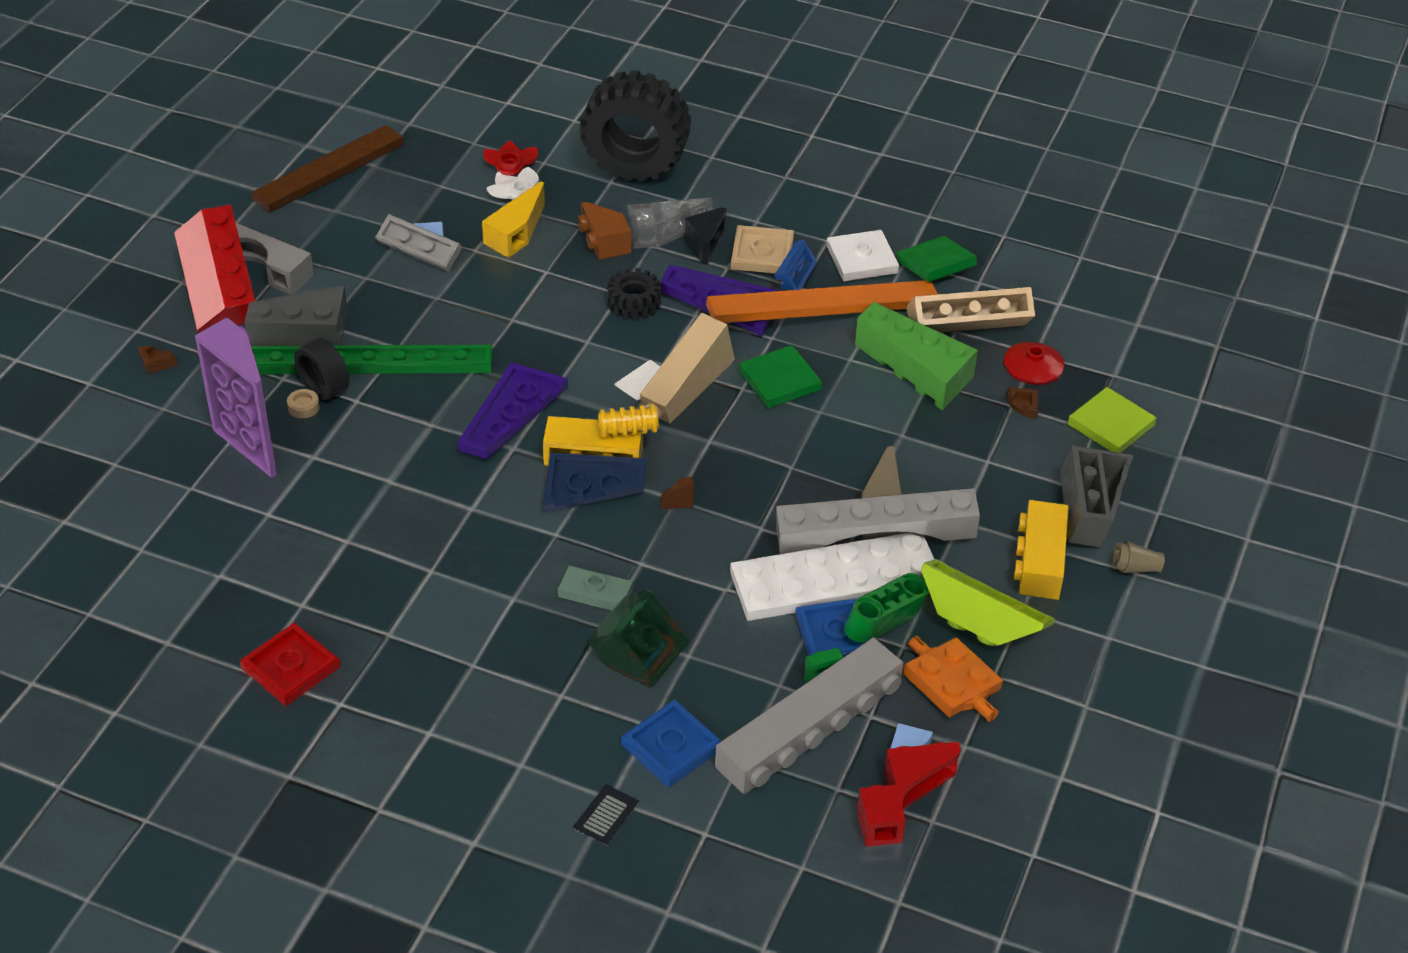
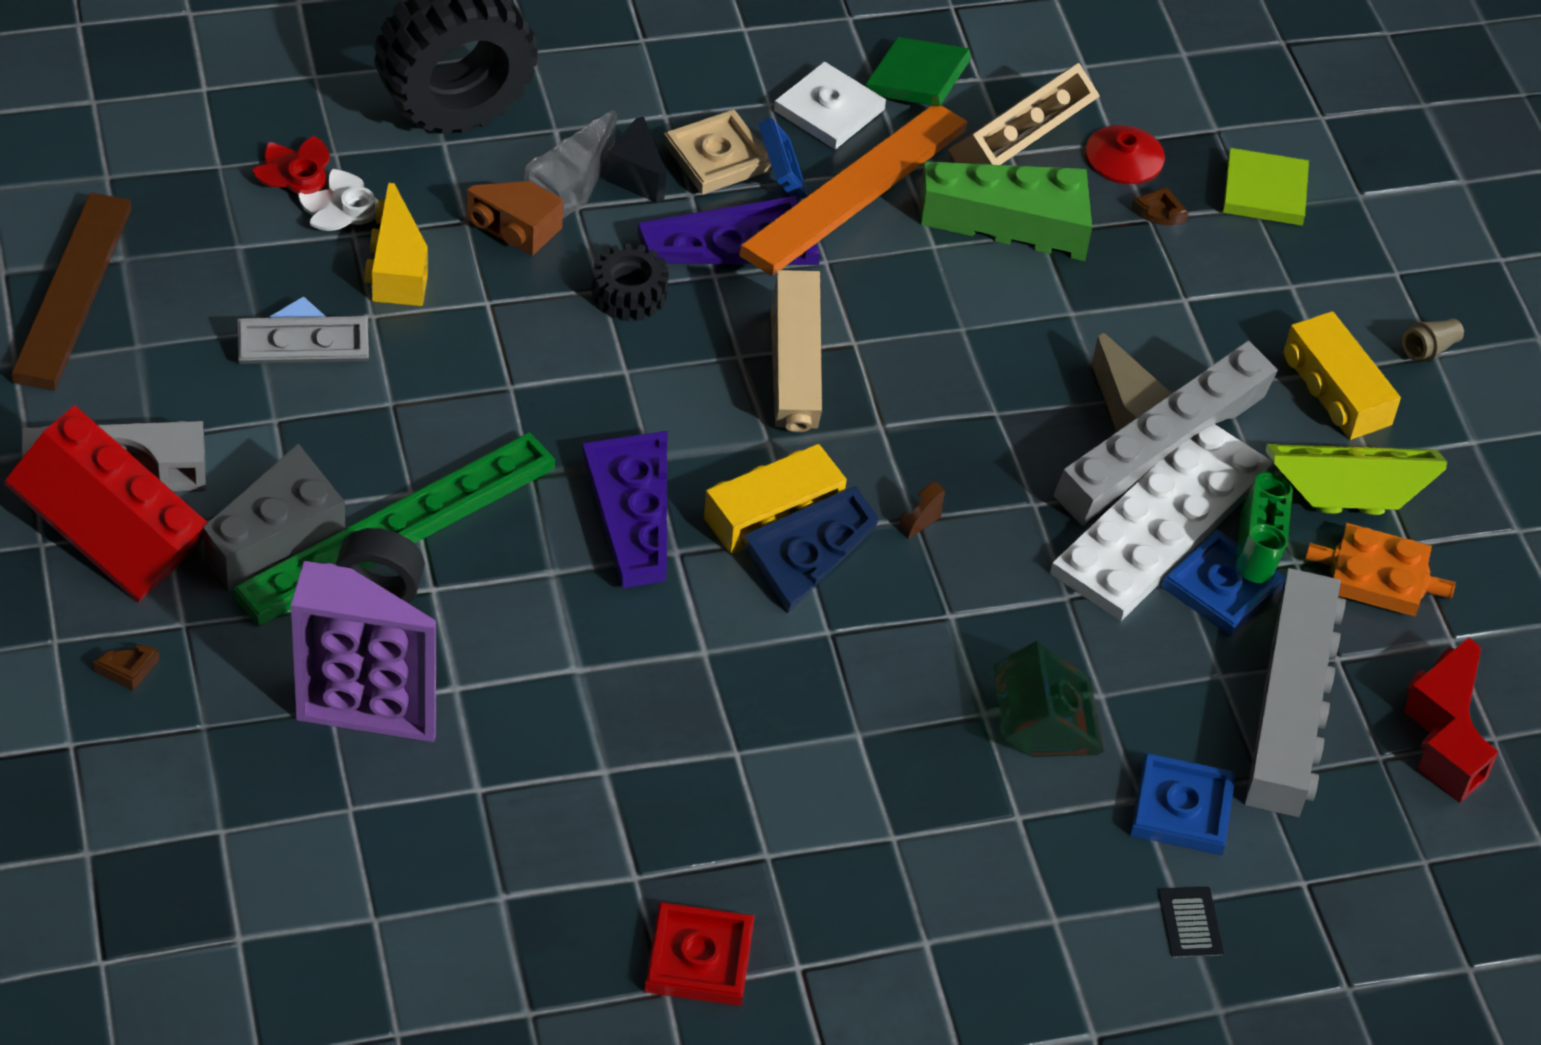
camera: 40 degrees left, 5 degrees up
sand green plate [557,565,633,613] -> none
yellow piece [598,404,659,438] -> none
white sticker [614,360,661,401] -> none
green tile [739,345,822,408] -> none
green plate [804,648,844,683] -> none
light blue tile [890,723,933,749] -> none
dark grey wedge [1060,445,1133,547] -> none

